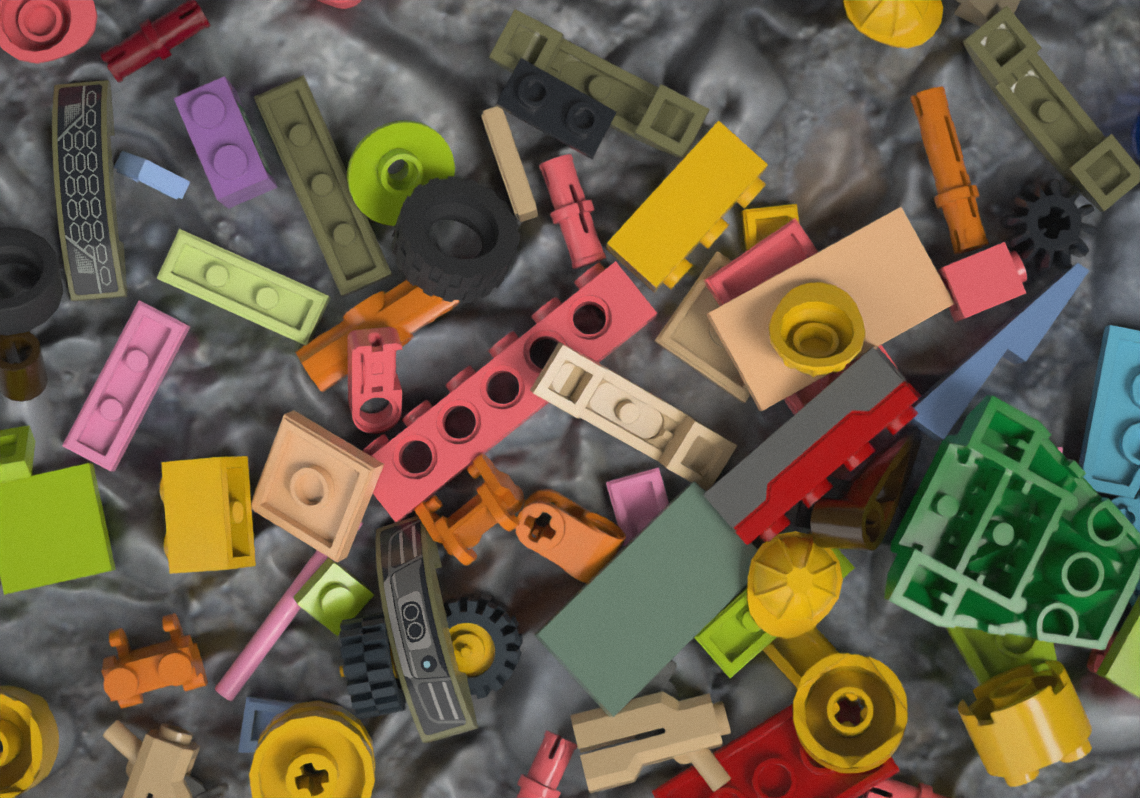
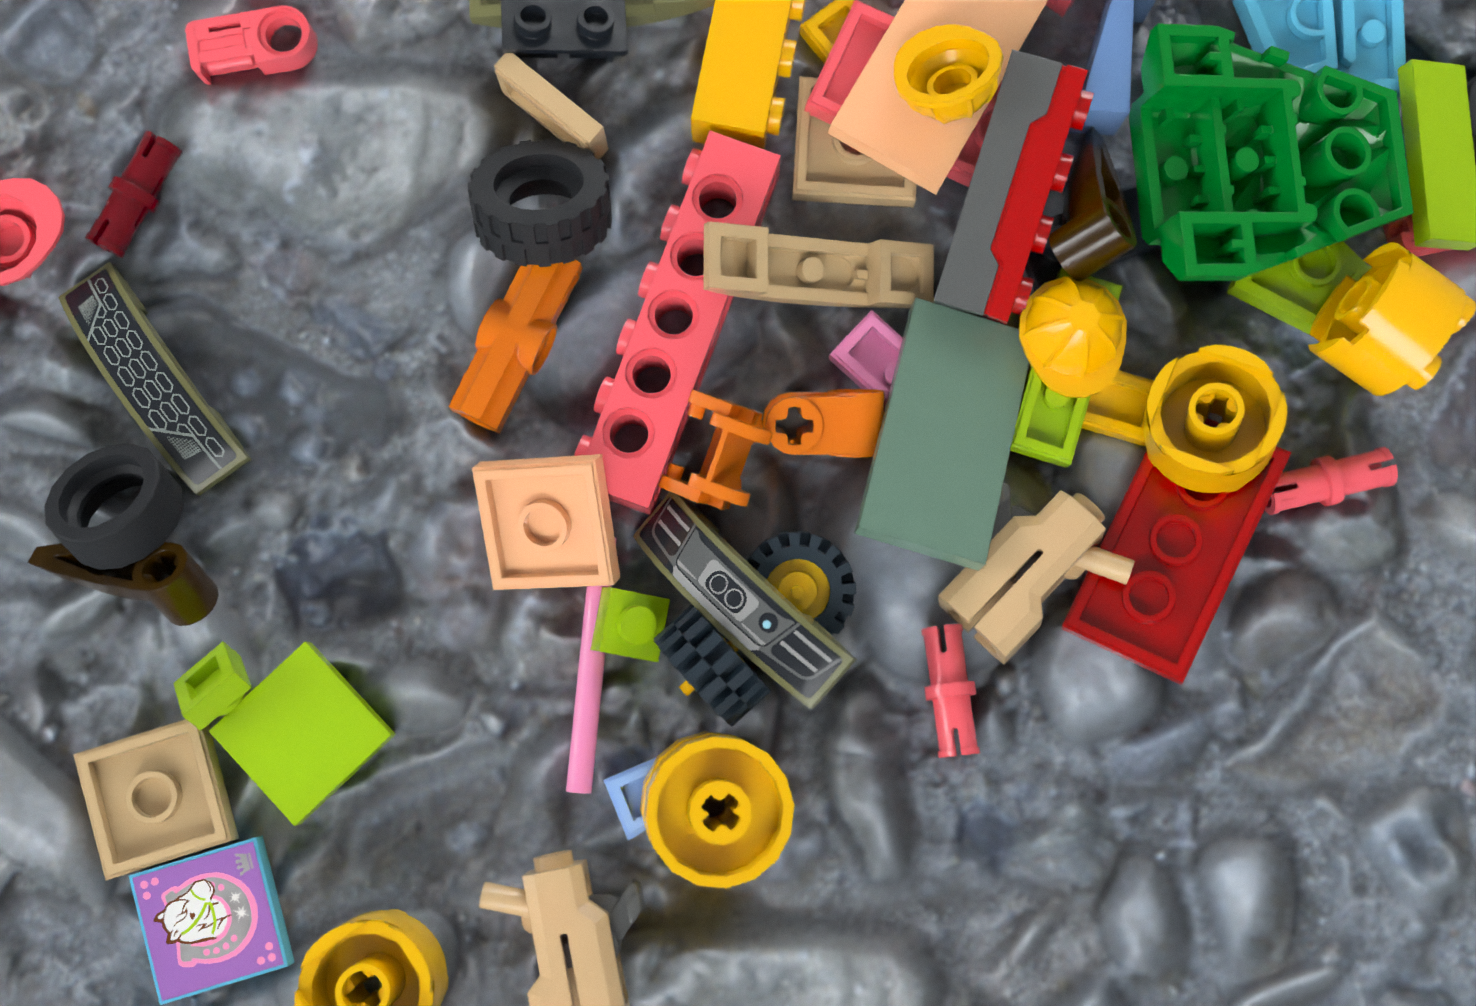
camera: 35 degrees left, 5 degrees down
bright pink tile [62,300,191,471] -> none
orange piece [101,613,208,709] -> none
light blue tile [114,151,190,200] -> none
yellowish green tile [157,229,331,345] -> none
yellow brick [160,456,256,574] -> none
medium lavender brick [174,76,278,209] -> none
olive tile [254,75,393,297] -> none
lime dish [347,120,455,226] -> none
coral piece [348,327,403,434] -> none
coral pin [538,154,607,269] -> none

